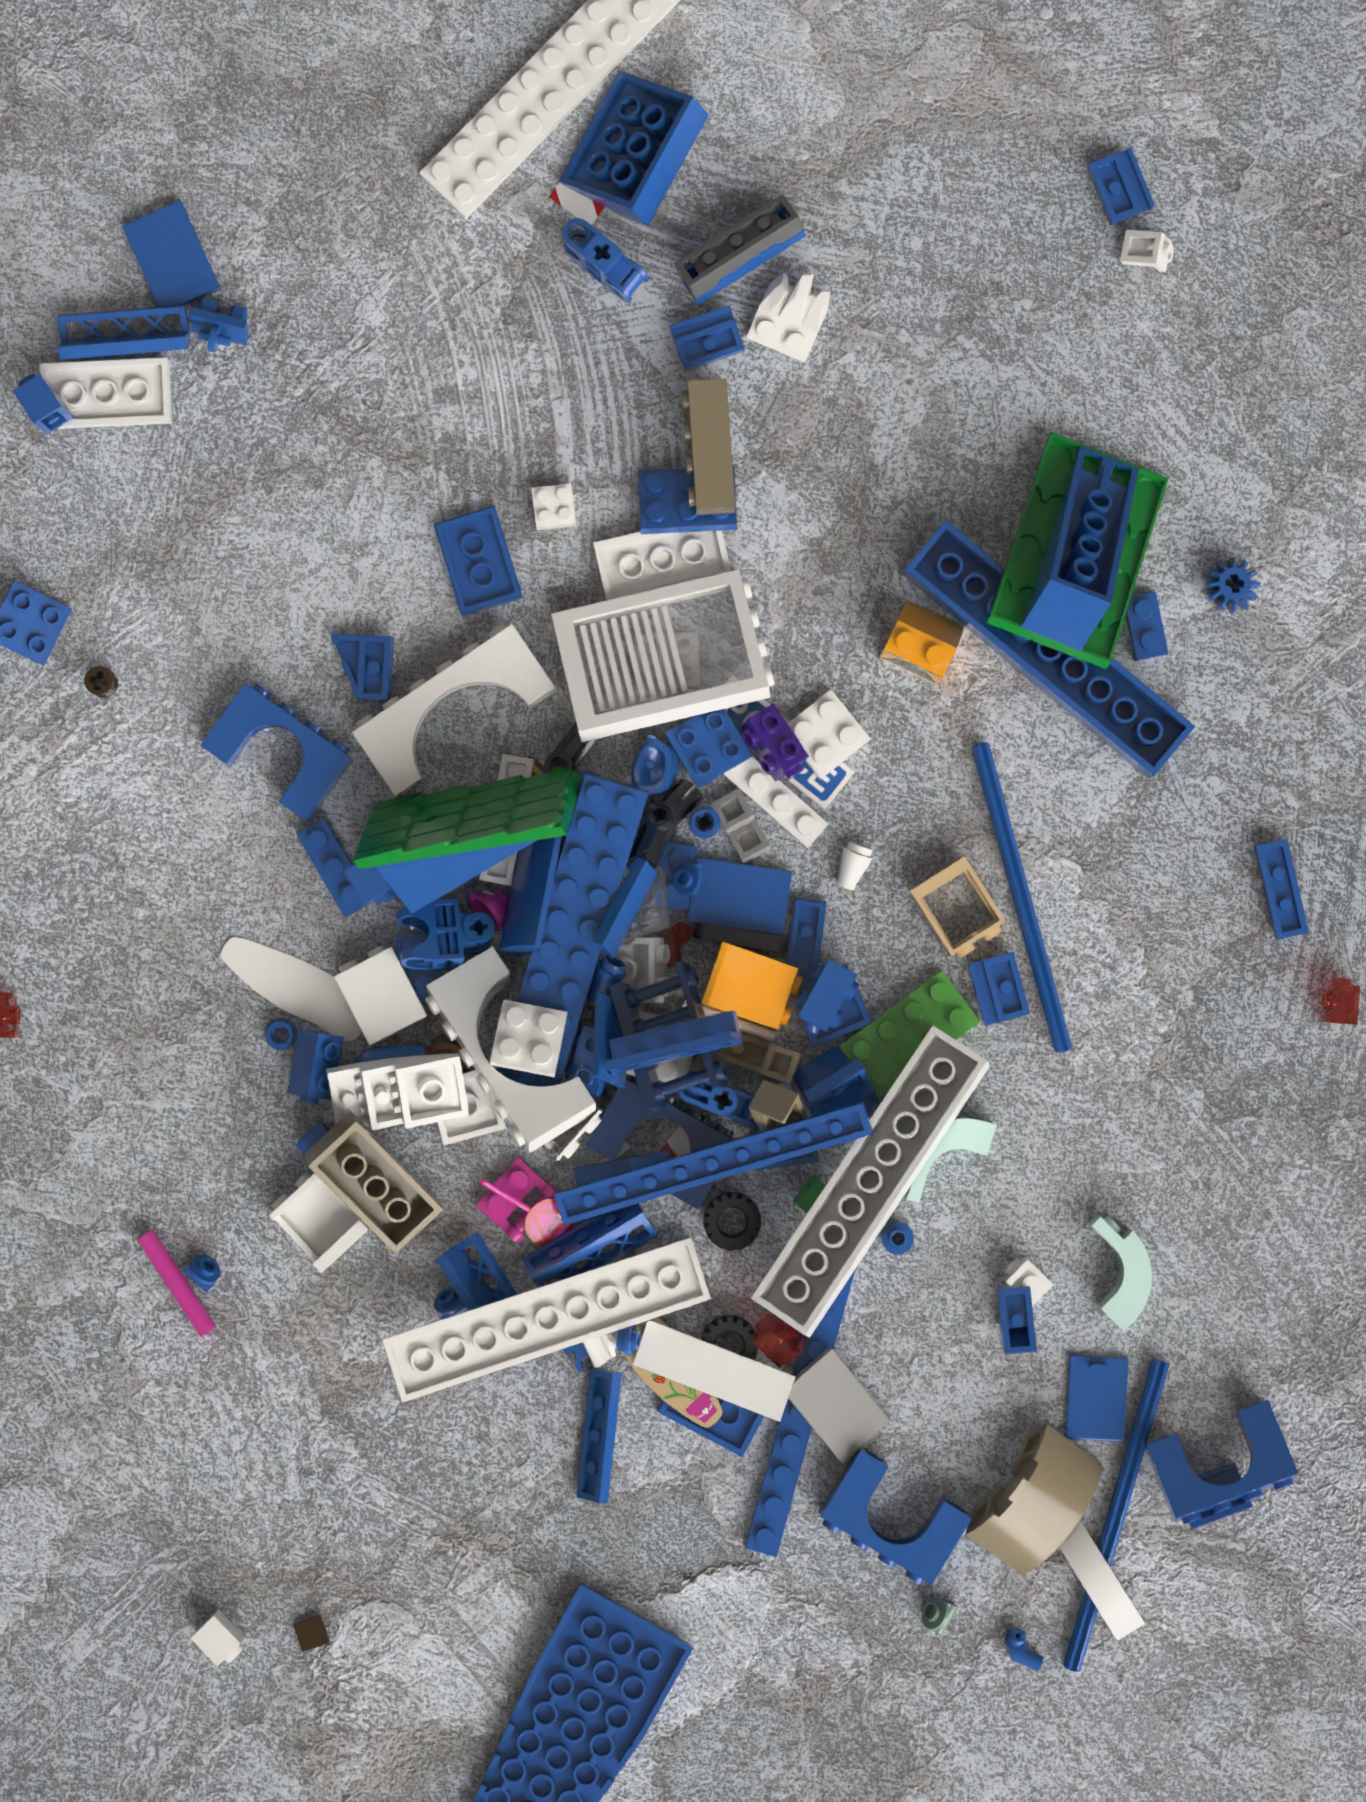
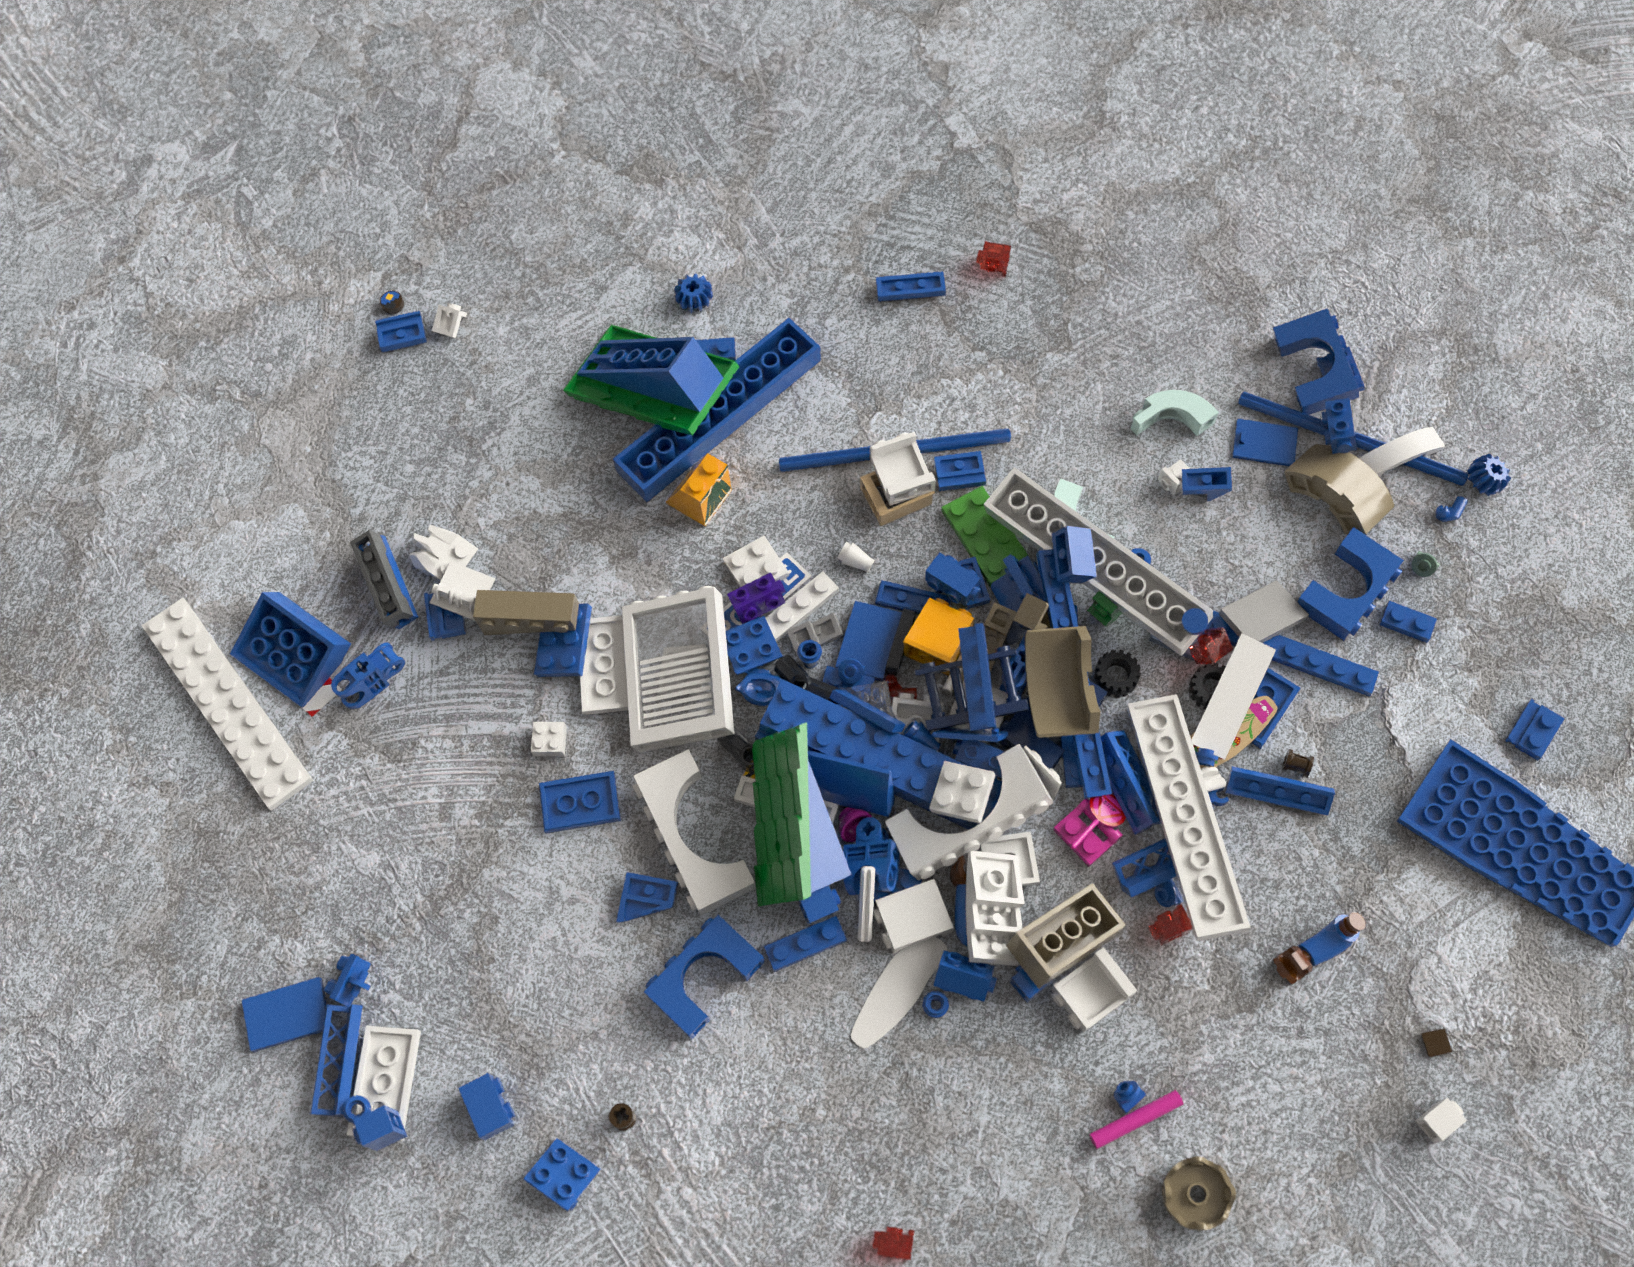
camera: 80 degrees left, 20 degrees down
none -> blue plate [343,1095,371,1124]
none -> tile [380,290,404,314]
none -> white hinge [430,561,495,621]
none -> blue brick [458,1073,515,1141]
none -> white axle [858,866,875,942]
none -> white panel [870,432,936,506]
none -> dark tan panel [1025,626,1101,737]
none -> brick [1052,526,1097,584]
none -> clear red brick [1149,904,1193,946]
none -> dark tan plate [1162,1156,1236,1231]
none -> blue tile [1182,608,1208,635]
none -> piece [1273,912,1366,984]
none -> dark brown bush [1282,749,1314,778]
none -> blue brick [1321,398,1357,454]
none -> blue plate [1379,601,1437,643]
none -> blue gear [1467,453,1511,496]
none -> blue plate [1505,699,1565,761]

